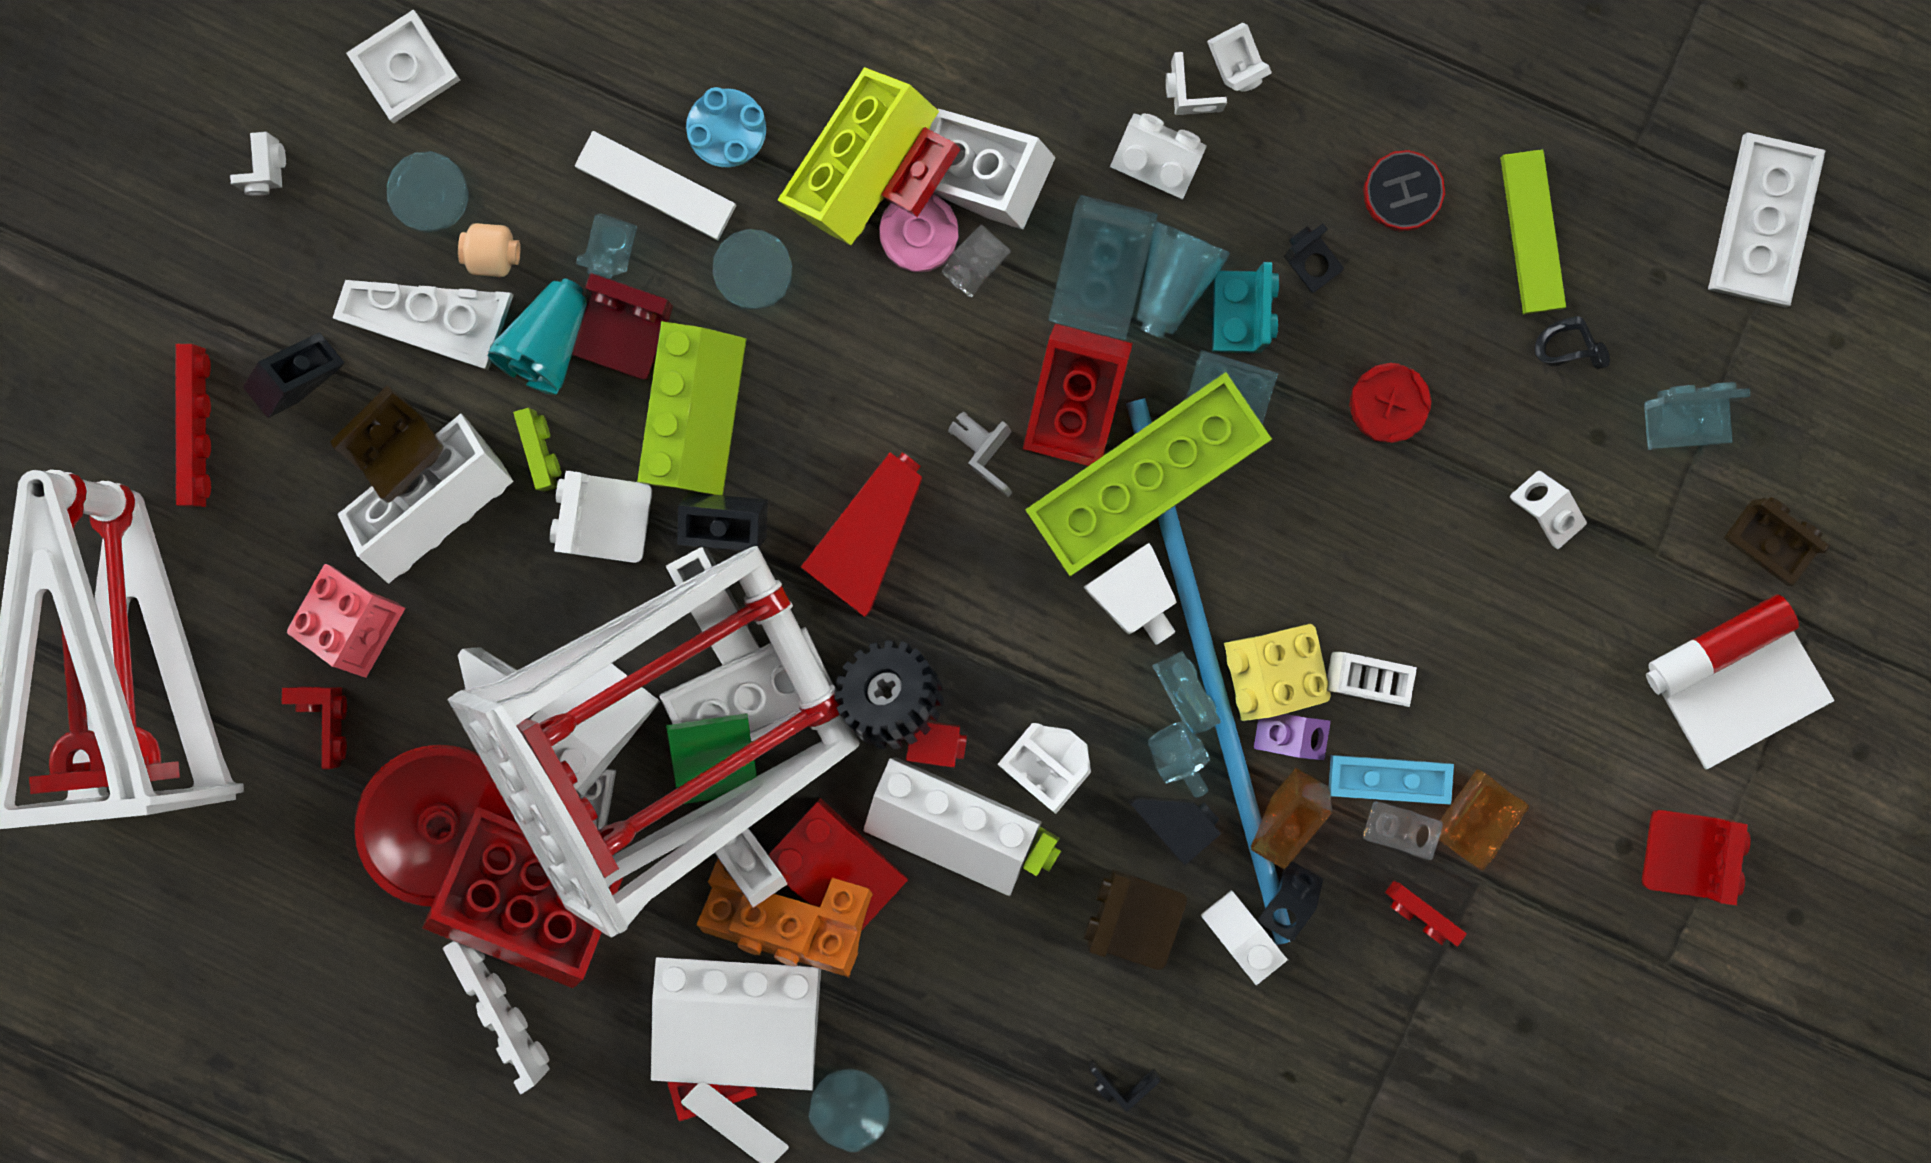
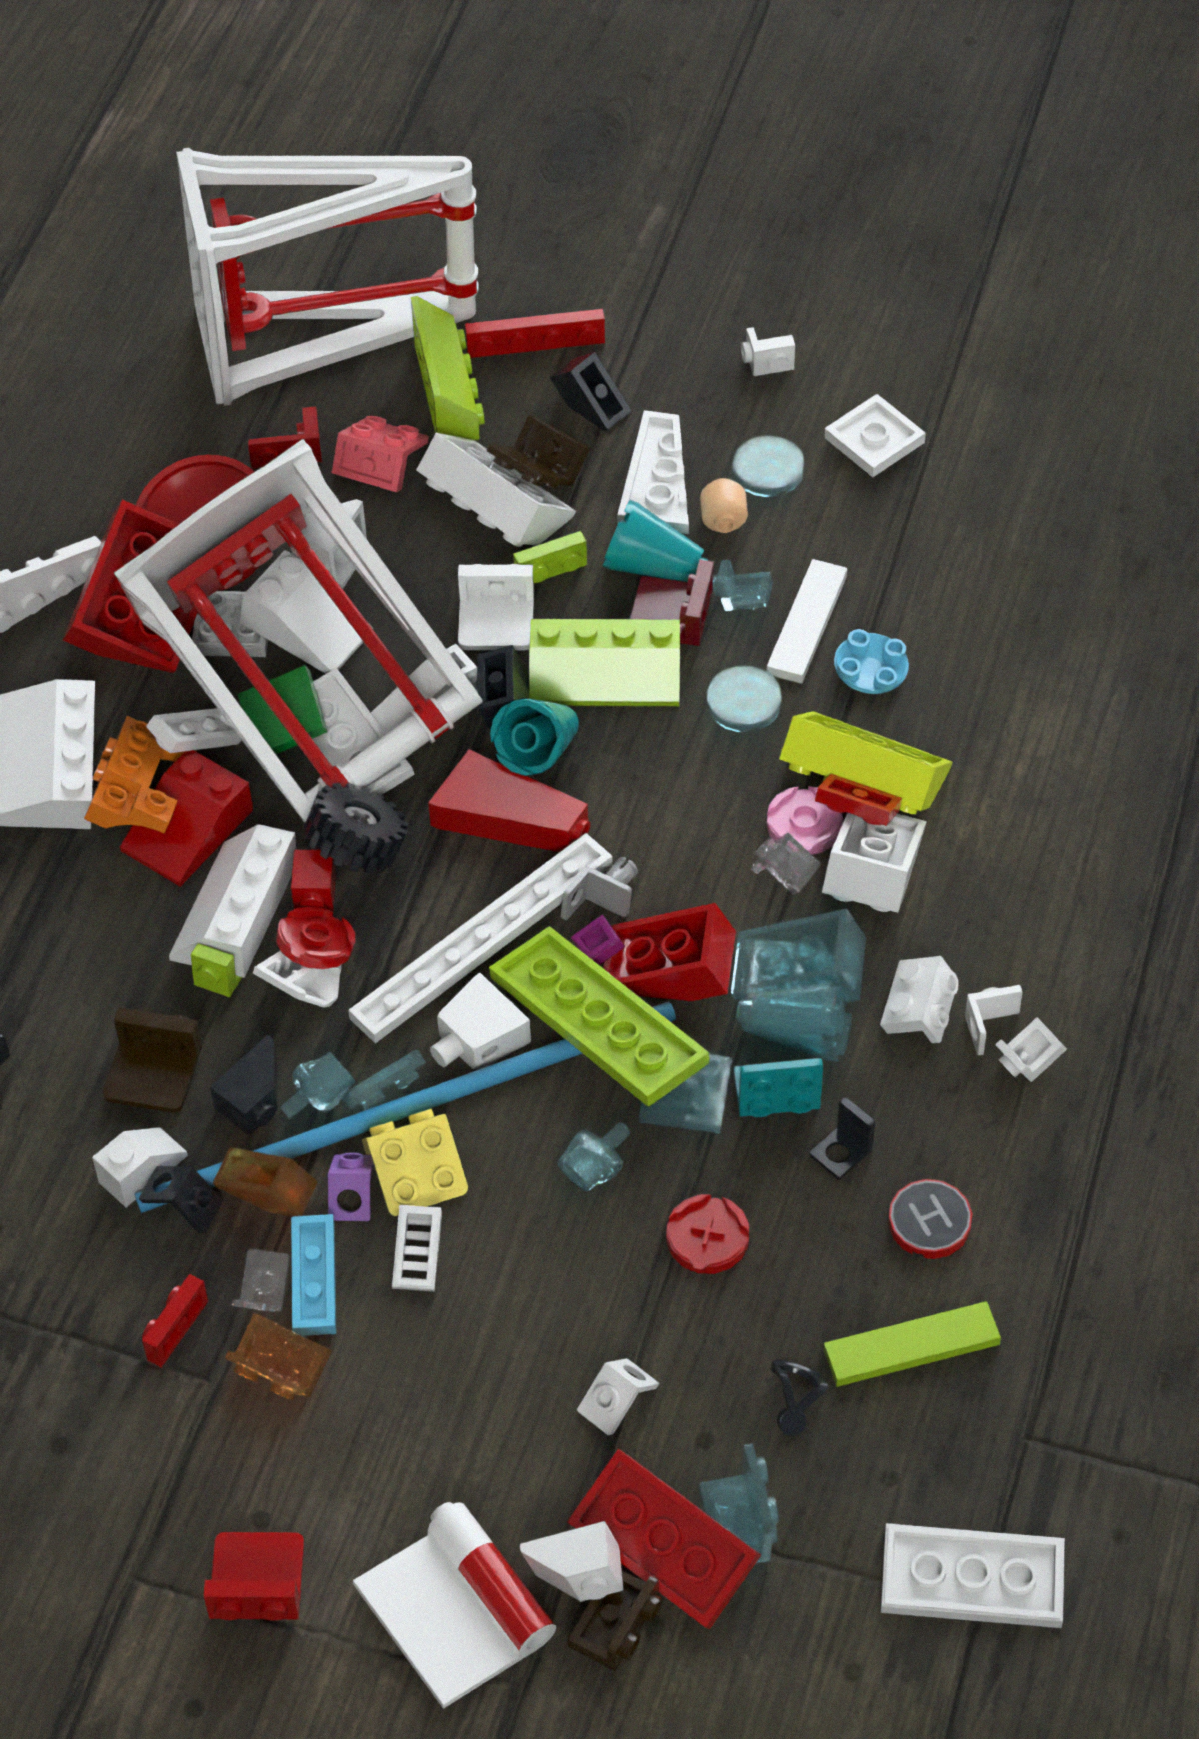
camera: 80 degrees right, 35 degrees down
none -> red tile [276,907,356,969]
none -> white plate [348,833,612,1043]
none -> lime slope [410,296,485,440]
none -> teal cone [490,698,579,776]
none -> white slope [520,1521,623,1602]
none -> clear light blue piece [557,1122,631,1191]
none -> red plate [567,1449,762,1629]
none -> magenta tile [571,914,625,965]

